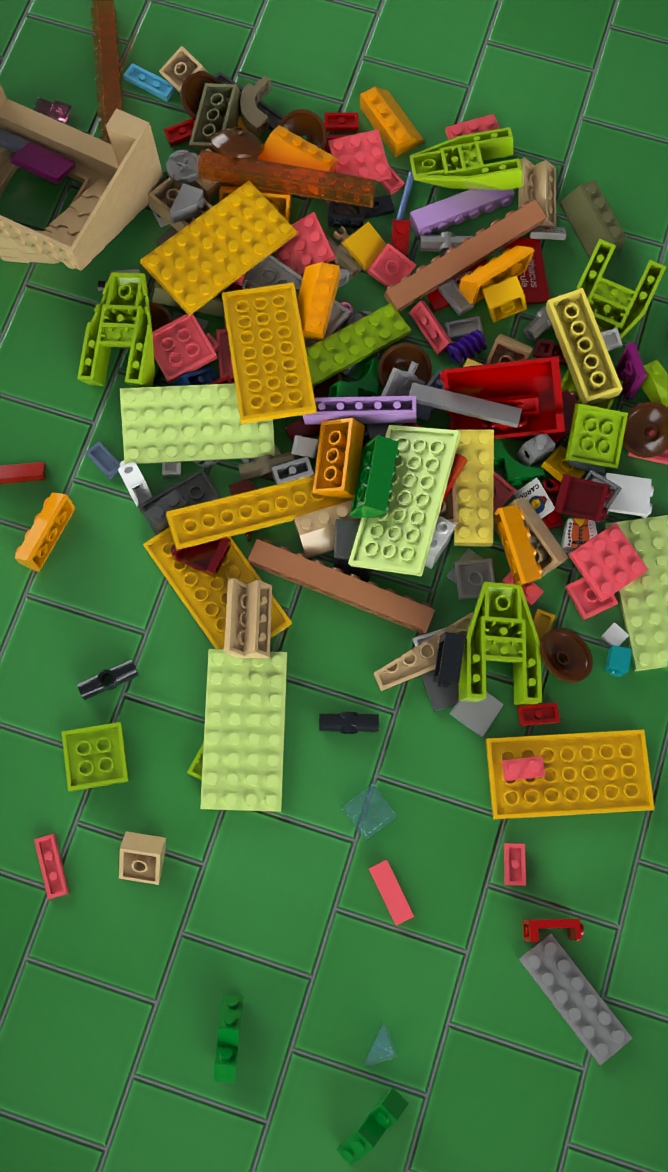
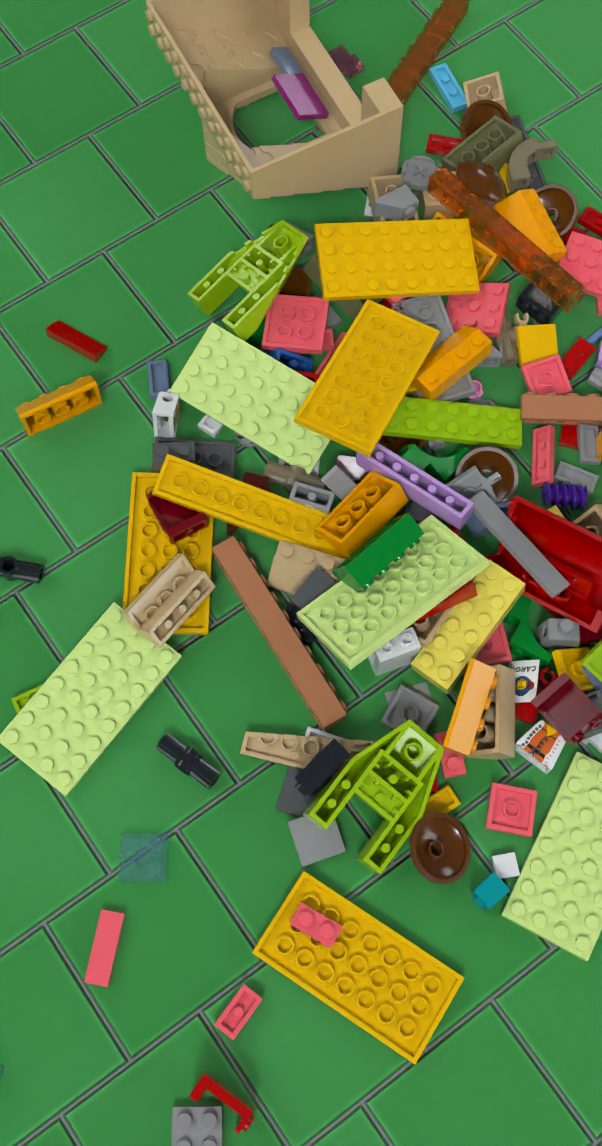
camera: 35 degrees right, 5 degrees down
black plate [356,195,395,220] -> none
red plate [517,703,560,727] -> none
coral plate [568,523,648,602] -> none

